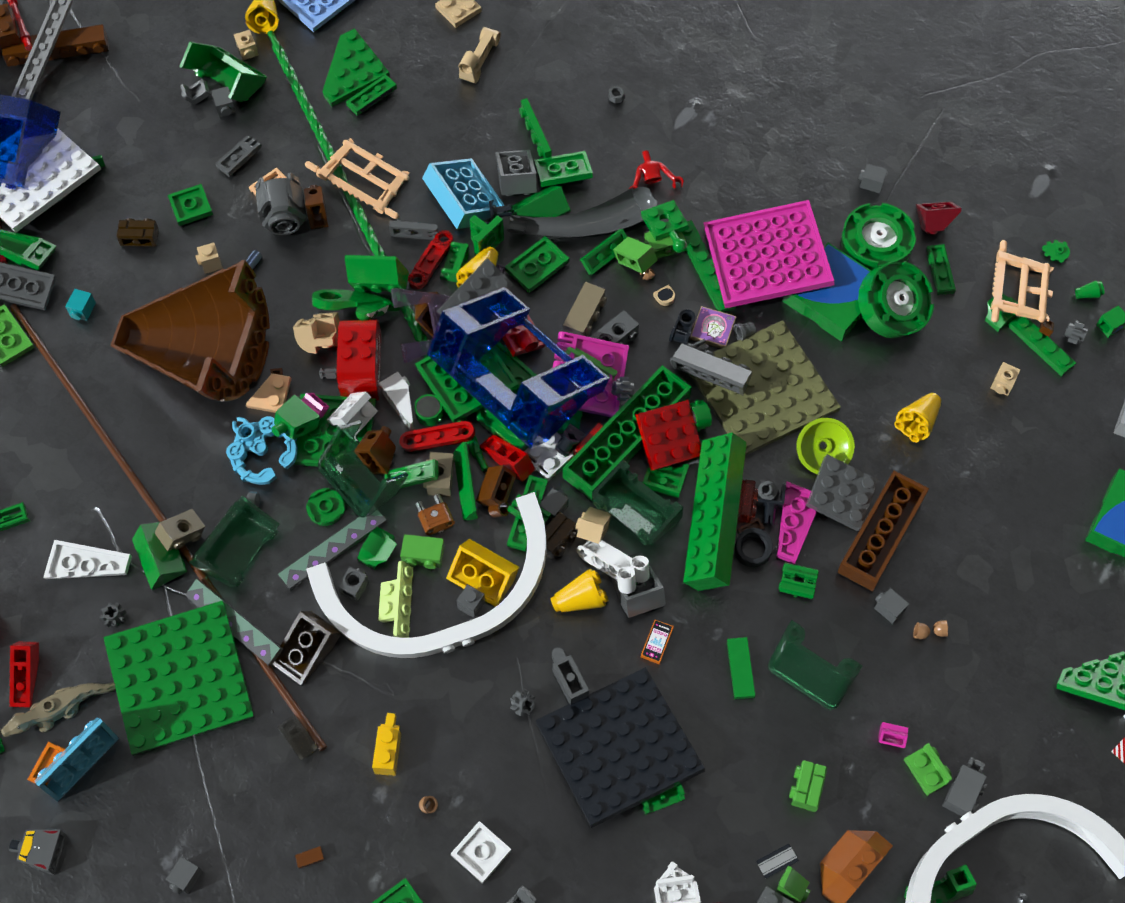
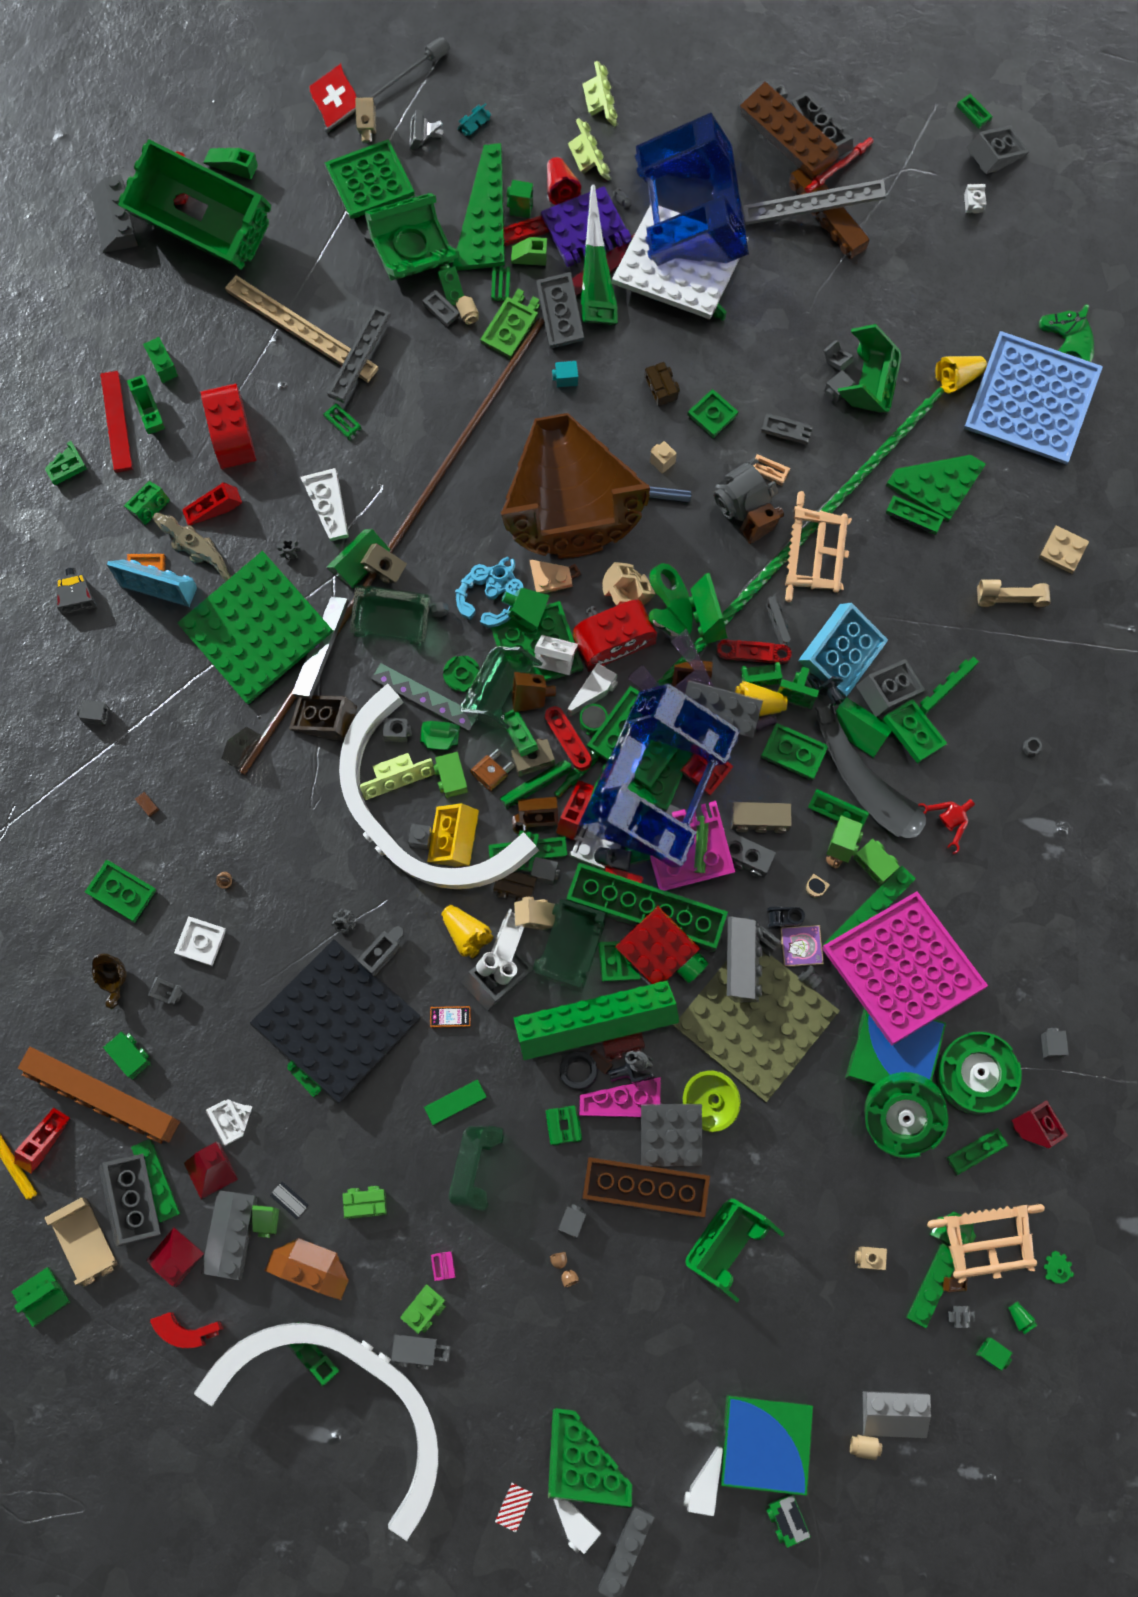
camera: 65 degrees right, 10 degrees up
tan brick [234,30,258,60] -> none
dark pink piece [301,393,329,418] -> none
yellow hinge [372,713,401,776] -> none
dark grey gear [611,377,634,401] -> none
green plate [641,200,689,253] -> none
yellow cone [894,393,941,443] -> none
none -> green windscreen [685,1199,785,1303]

